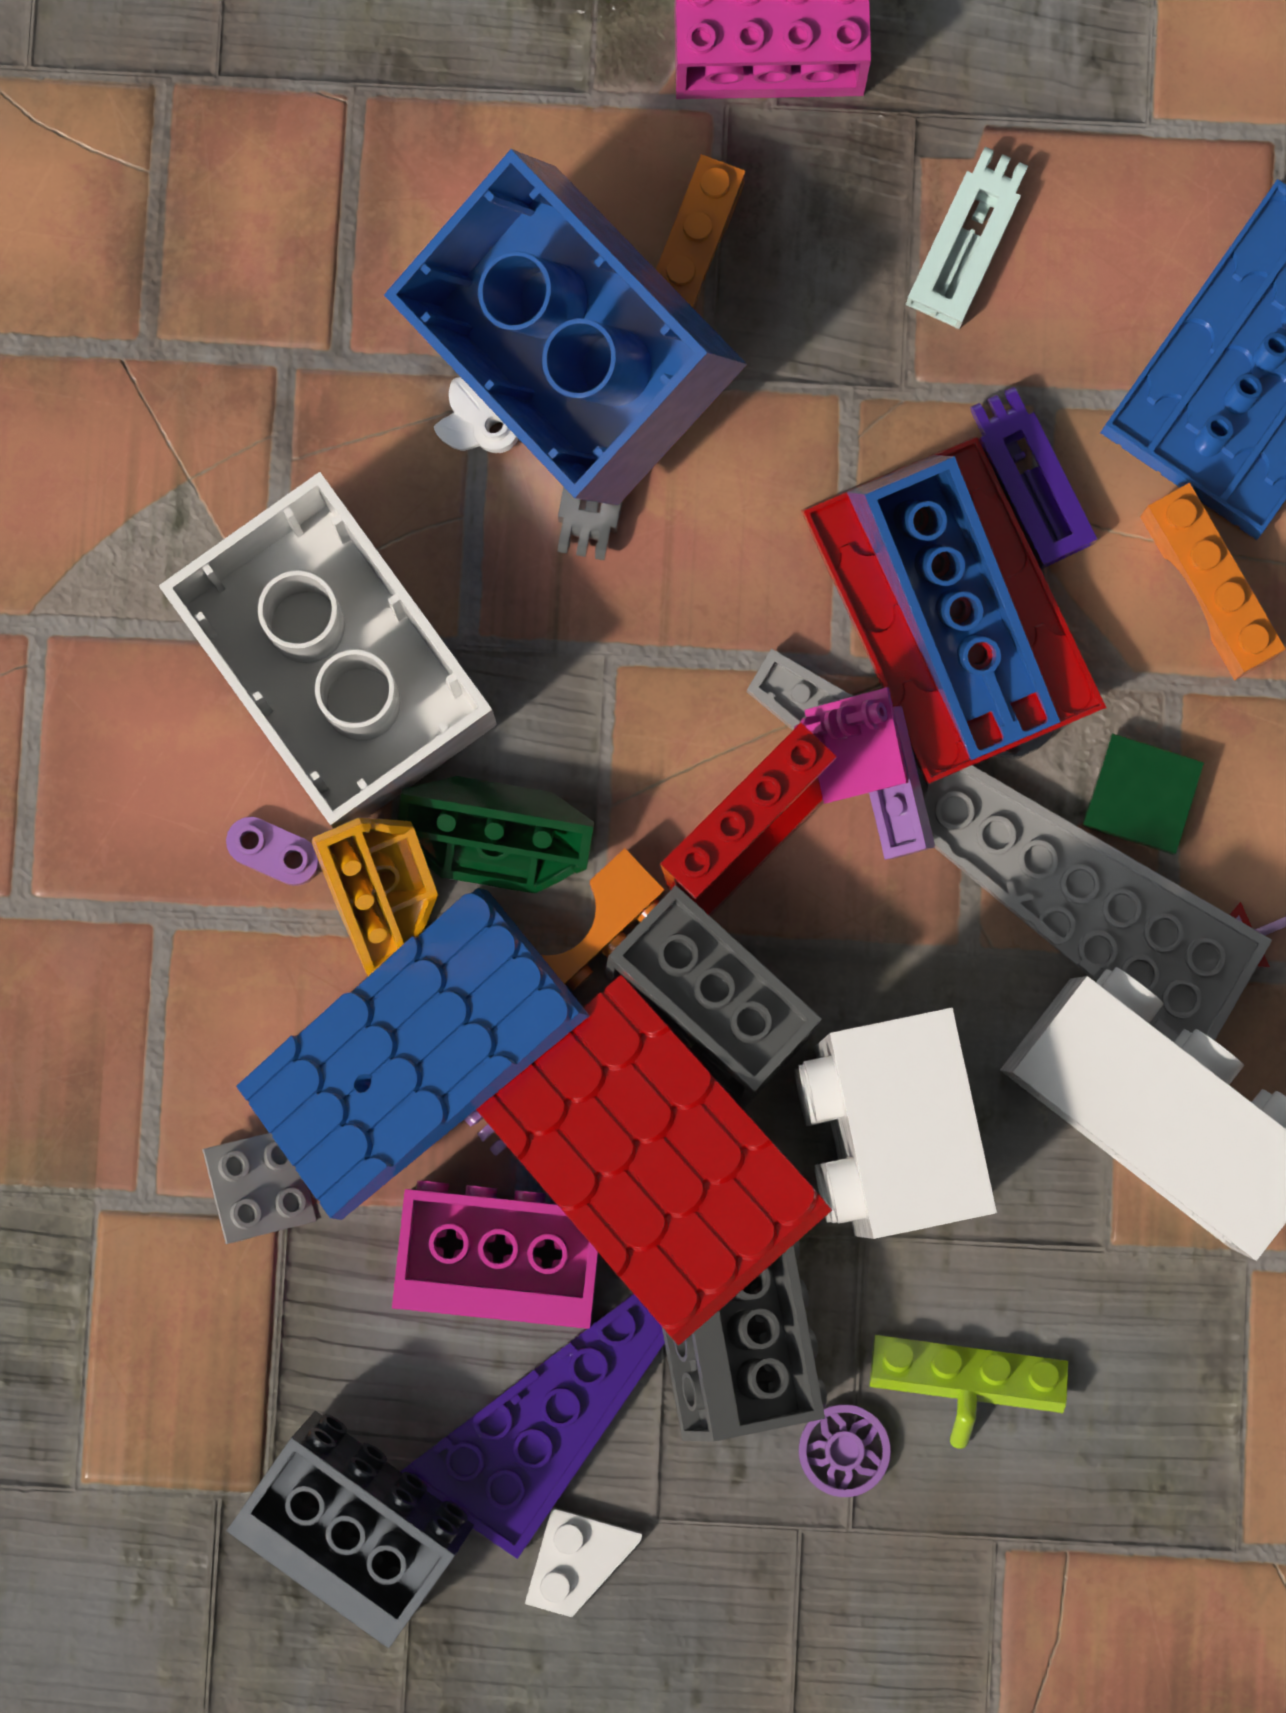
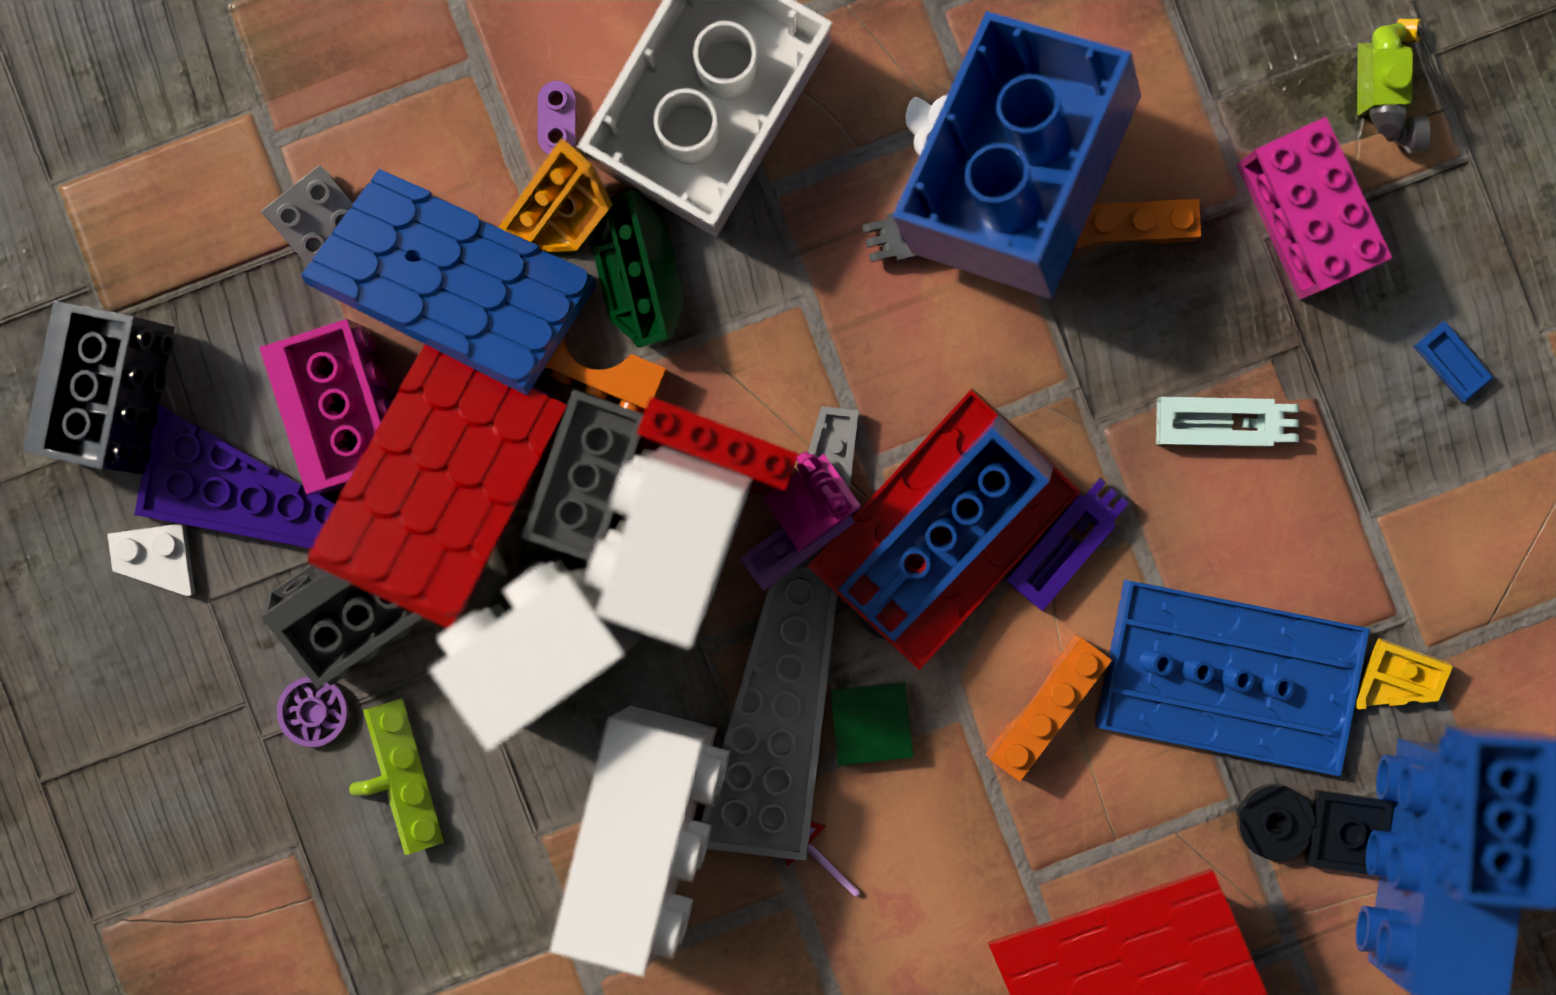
camera: 75 degrees right, 5 degrees up
none -> white brick [584,445,754,648]

